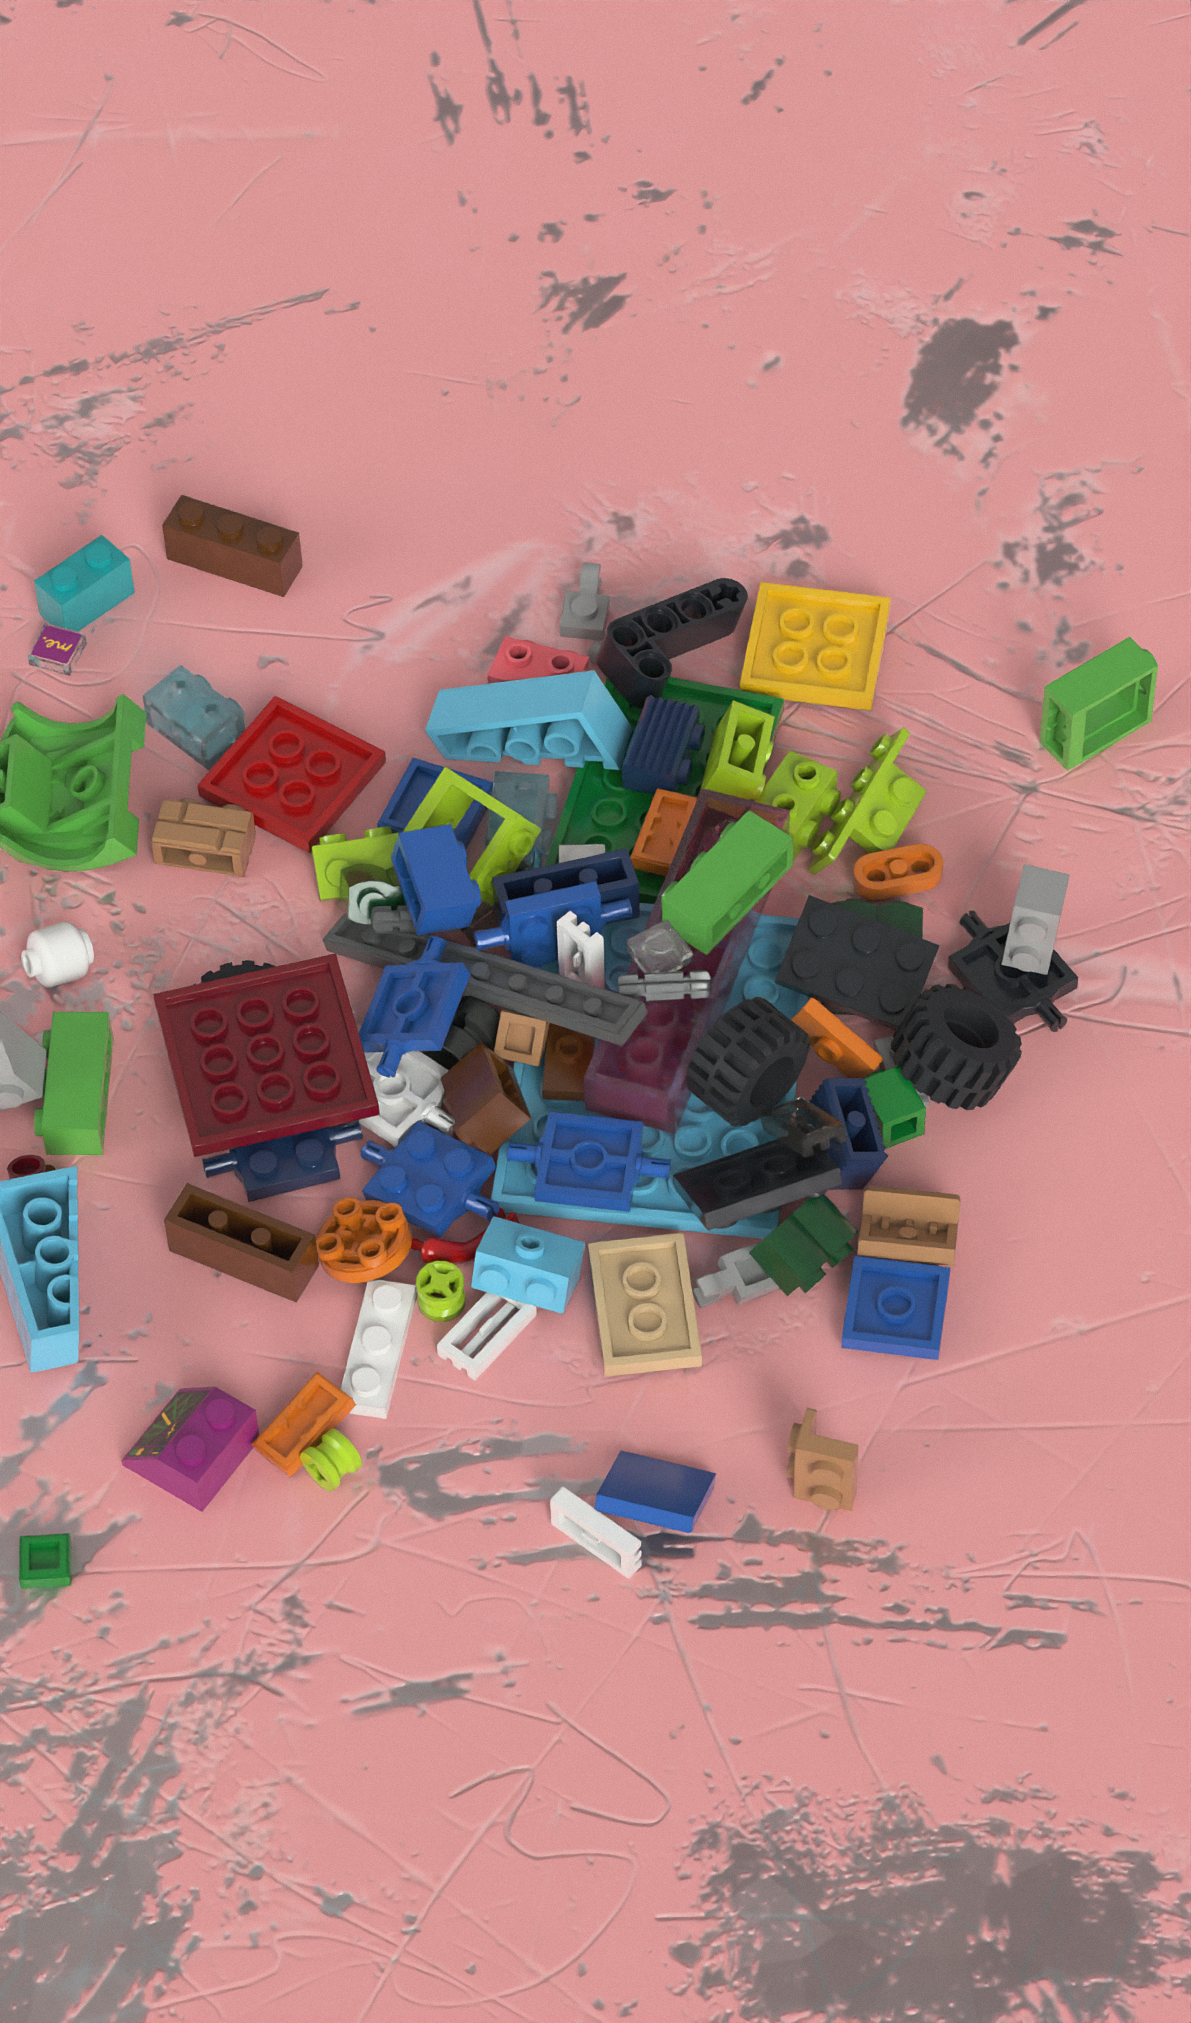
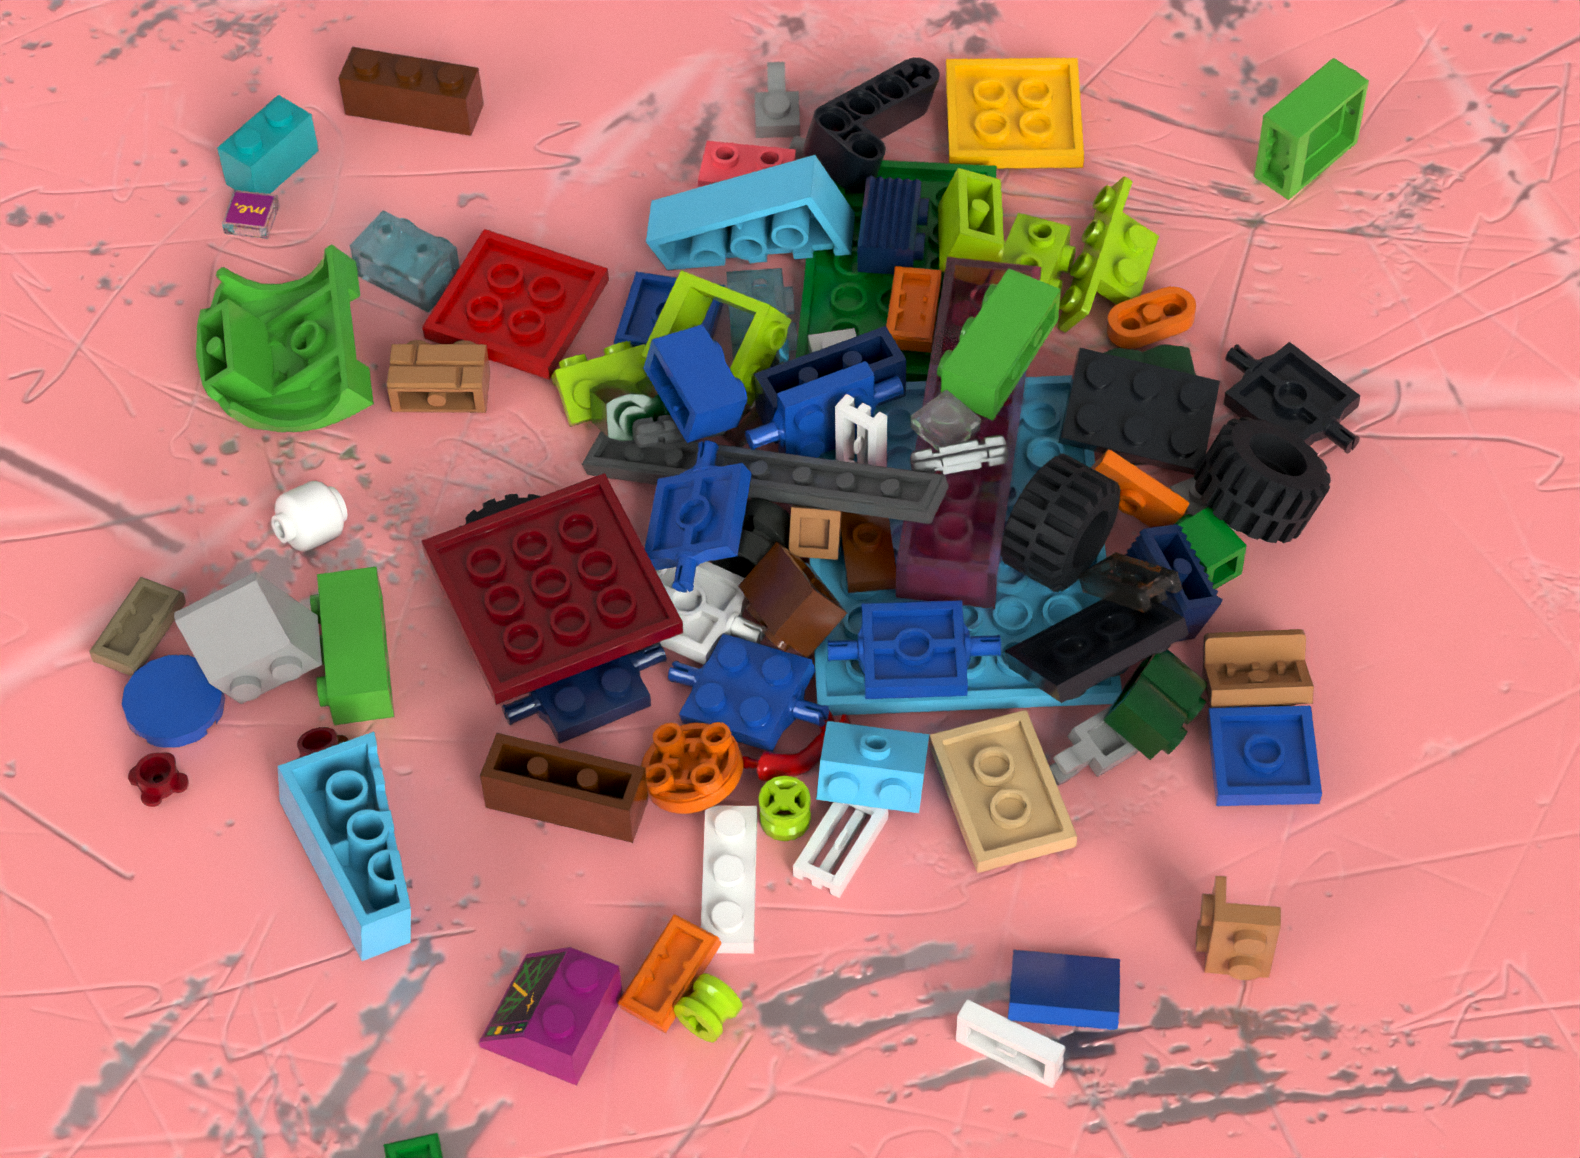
camera: 10 degrees left, 0 degrees up
light grey brick [1002,864,1070,975] -> none

